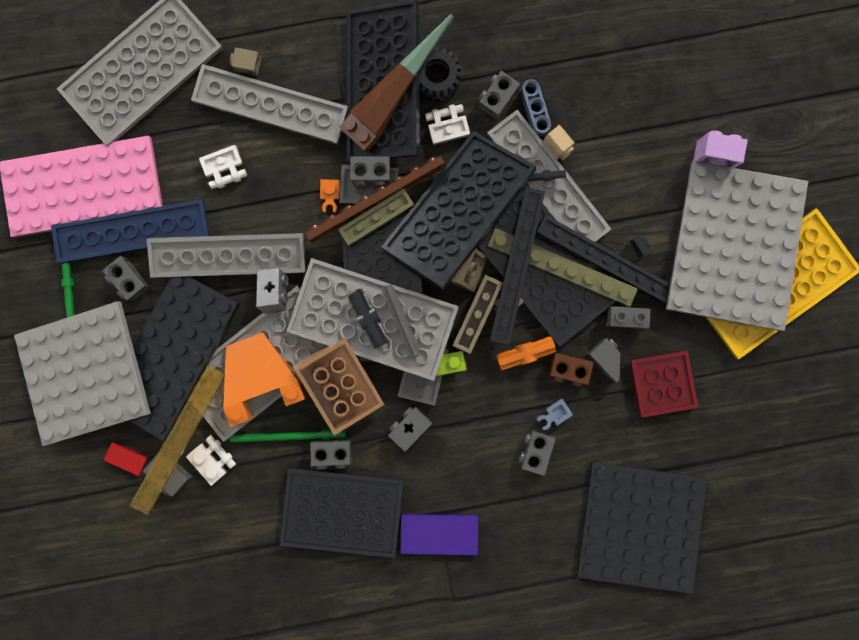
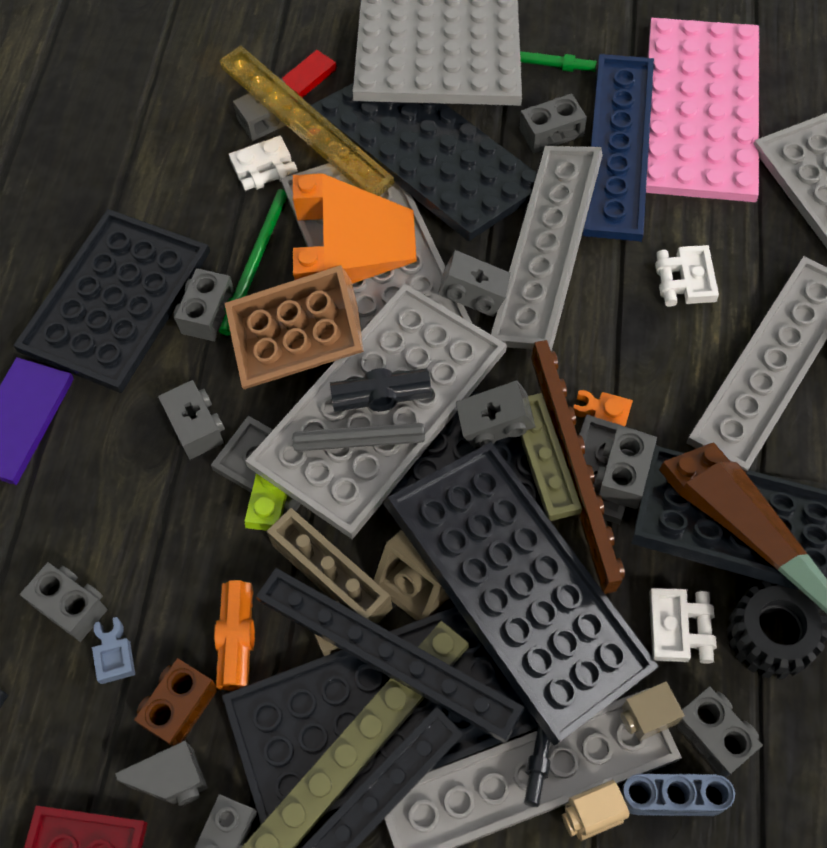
camera: 115 degrees right, 25 degrees down
none -> dark grey brick [456,380,536,448]
none -> dark tan brick [621,681,685,741]

